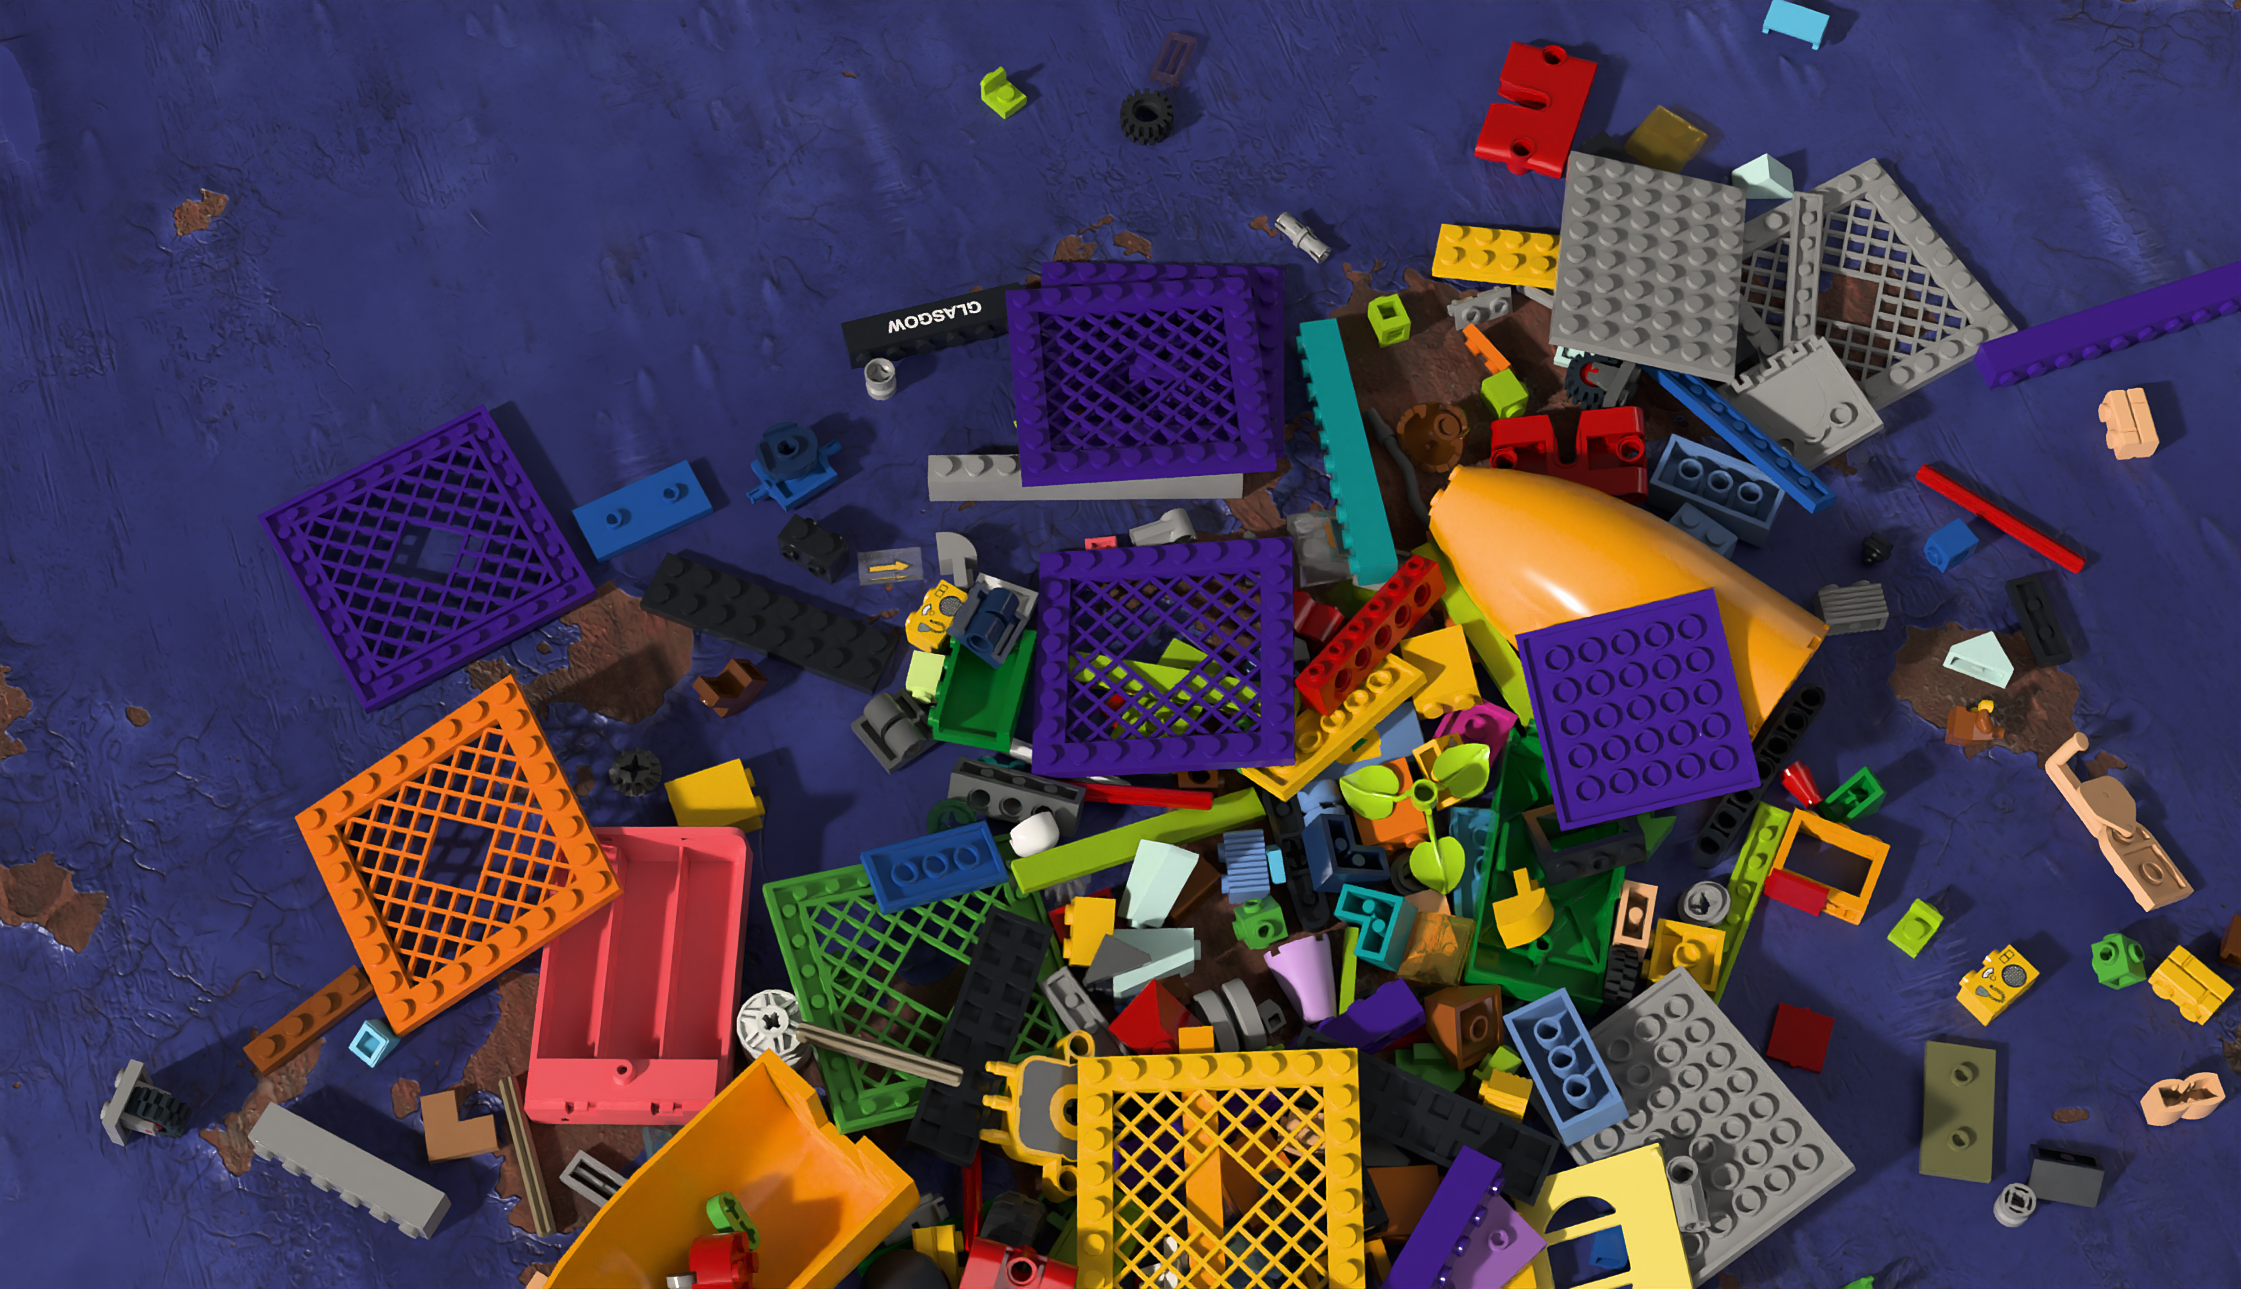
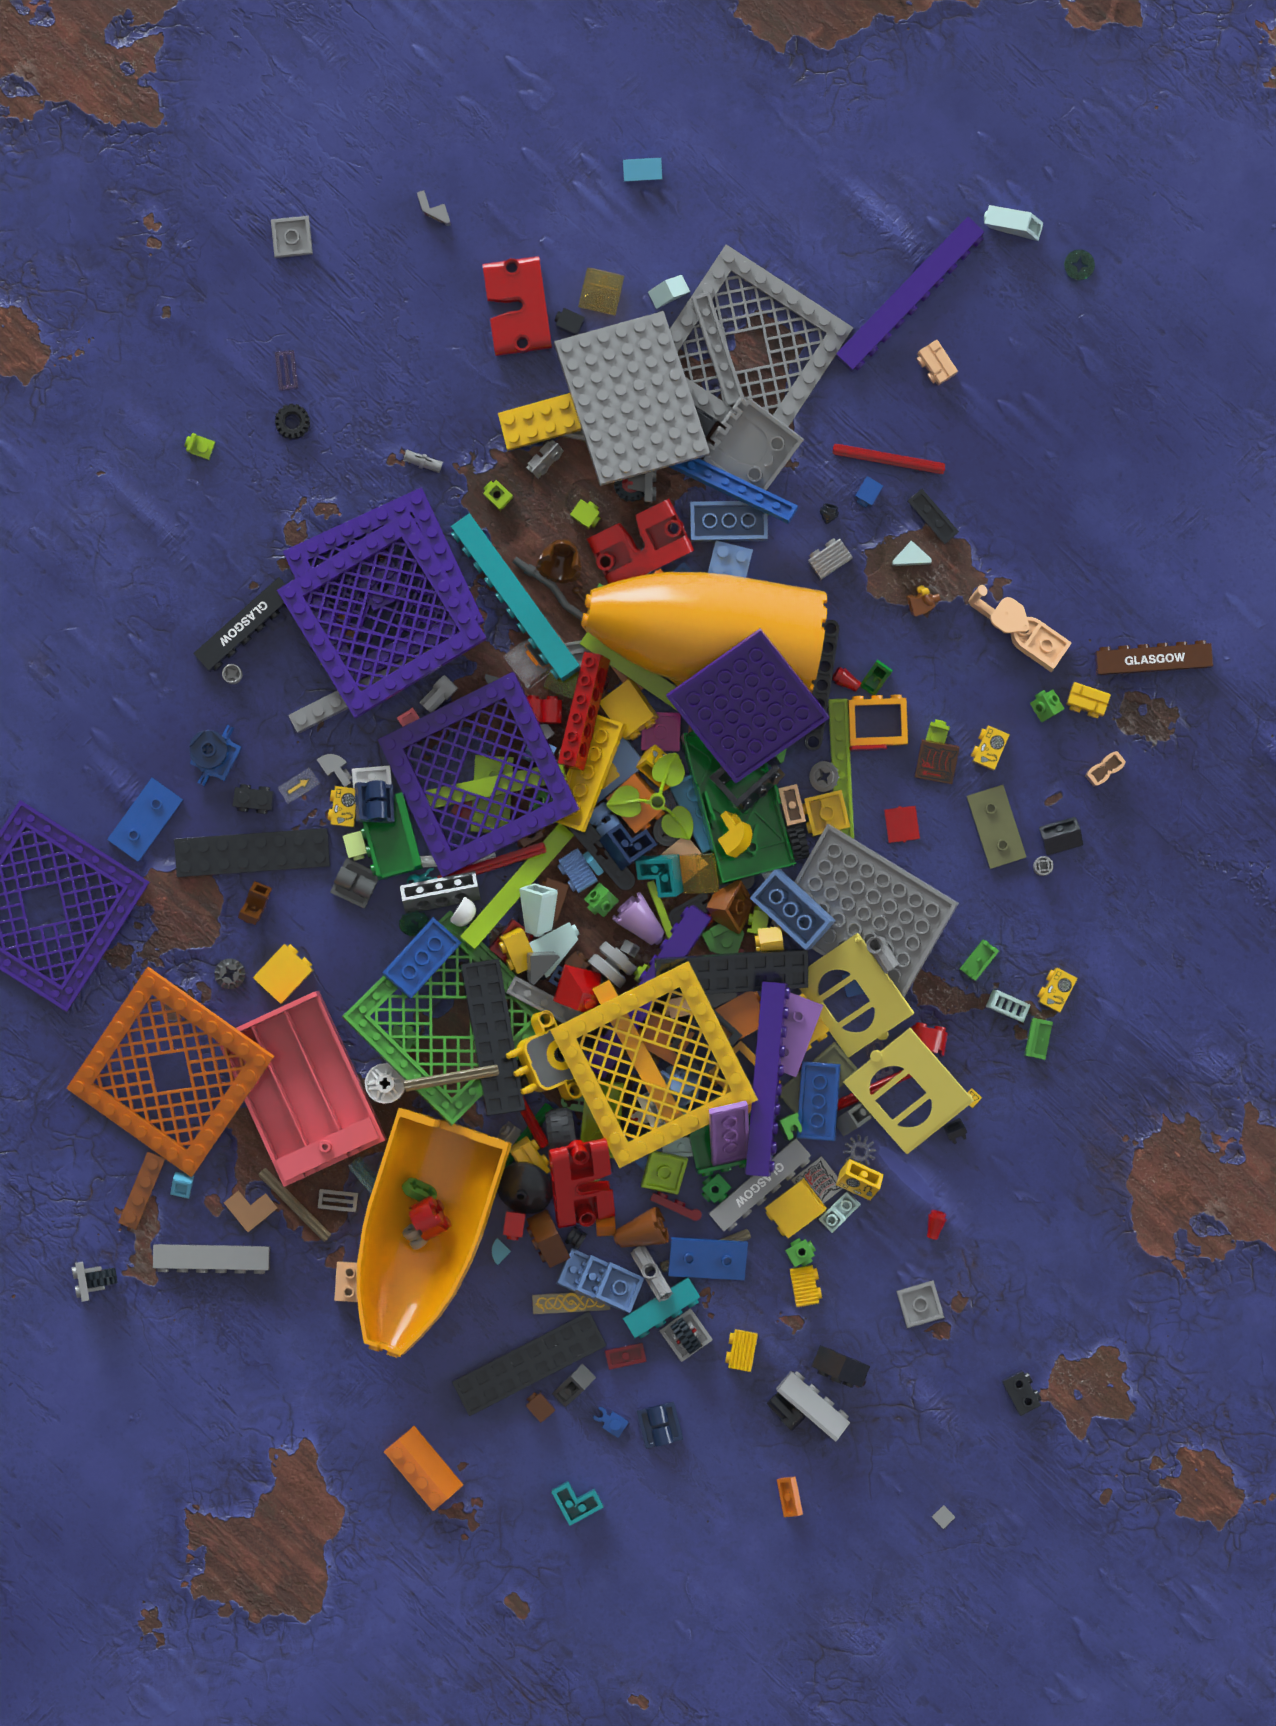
camera: 30 degrees left, 25 degrees up
orange plate [1462,322,1516,375] -> none
none -> reddish brown tile [915,739,960,784]

